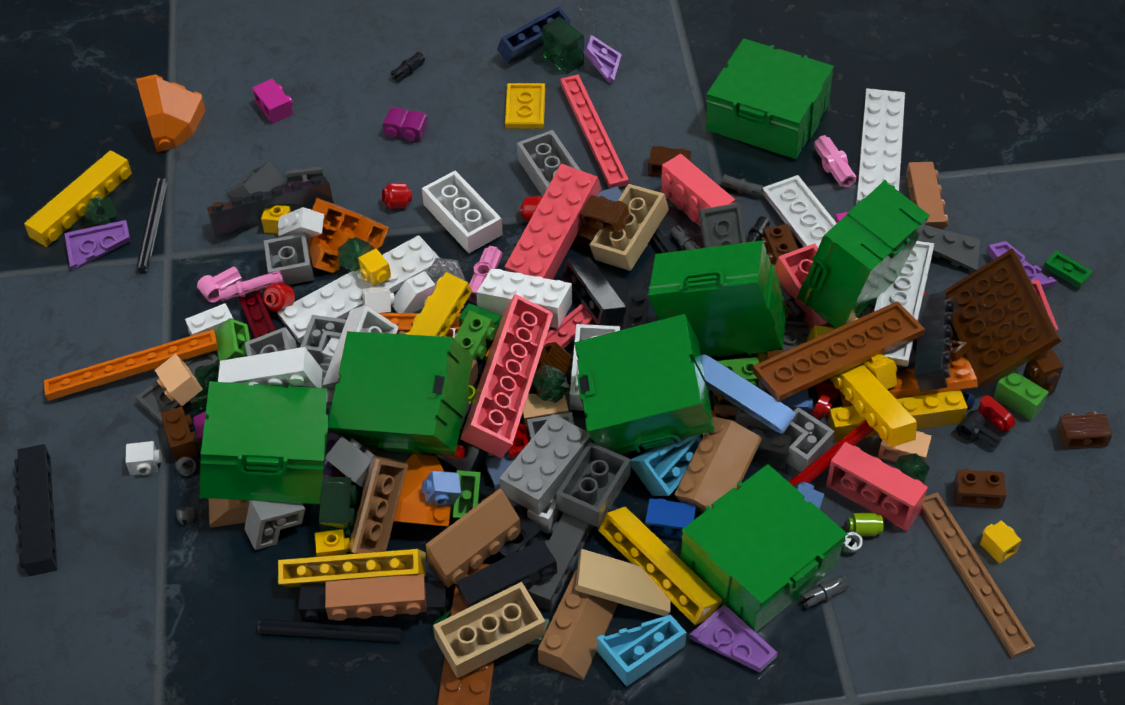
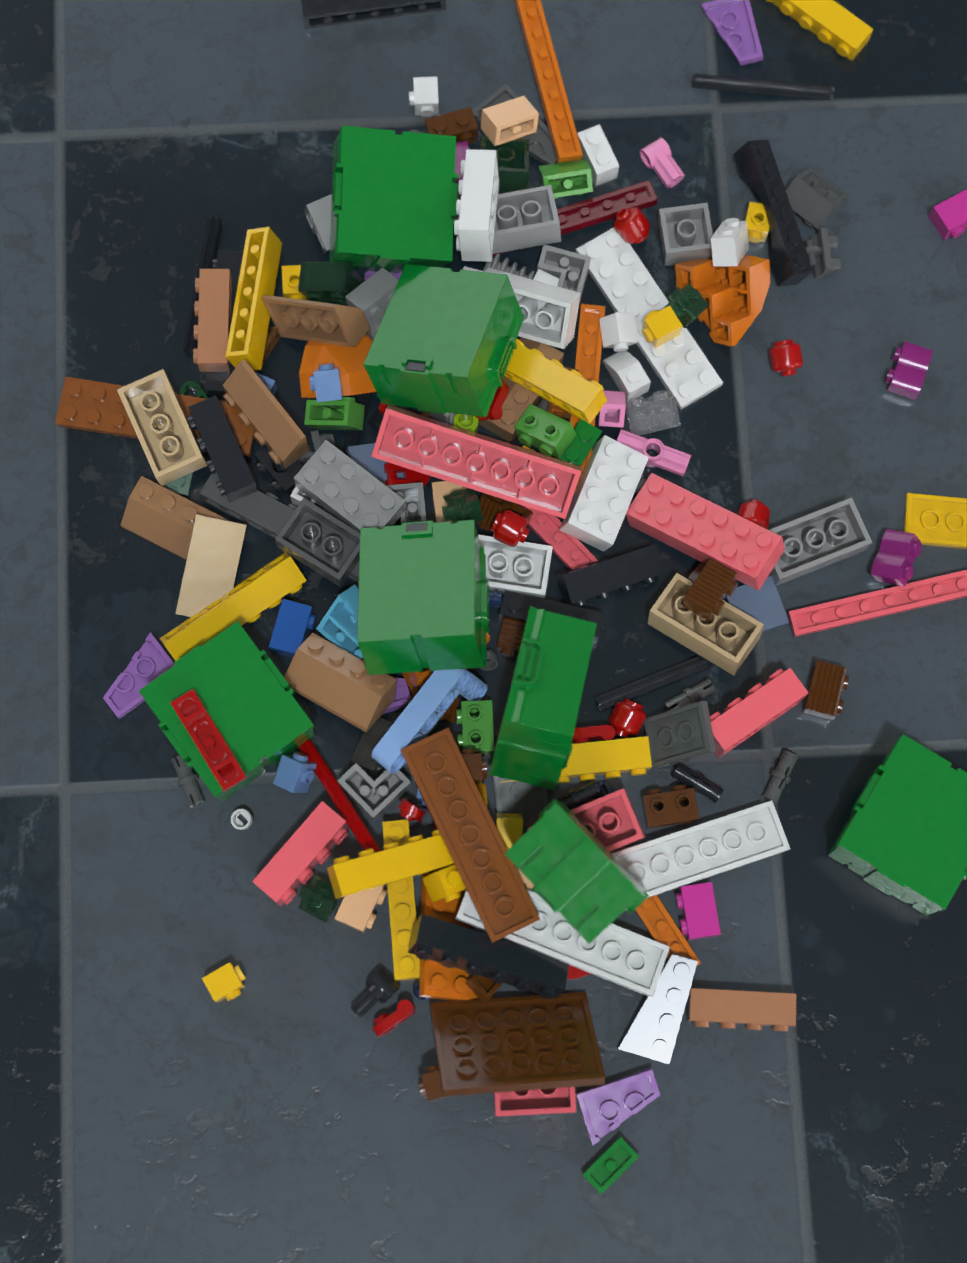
camera: 90 degrees right, 25 degrees up
clear green brick [83,196,118,226] -> none
orange brick [136,74,206,152] -> none
bright pink pin [218,270,284,302] -> none
white brick [422,170,503,253] -> none
medium azure wedge [597,615,686,686] -> none
bright pink piece [814,135,856,189] -> none
lime brick [847,513,883,537] -> none
white plate [856,88,905,205] -> none
medium nougat tile [921,492,1035,659] -> none
reddish brown brick [954,469,1007,508] -> none
bright green brick [993,370,1049,421] -> none
reddish brown brick [1056,412,1112,450] -> none
none -> red slope [170,689,247,792]
none -> red head [490,510,530,547]
none -> magenta brick [871,529,922,586]

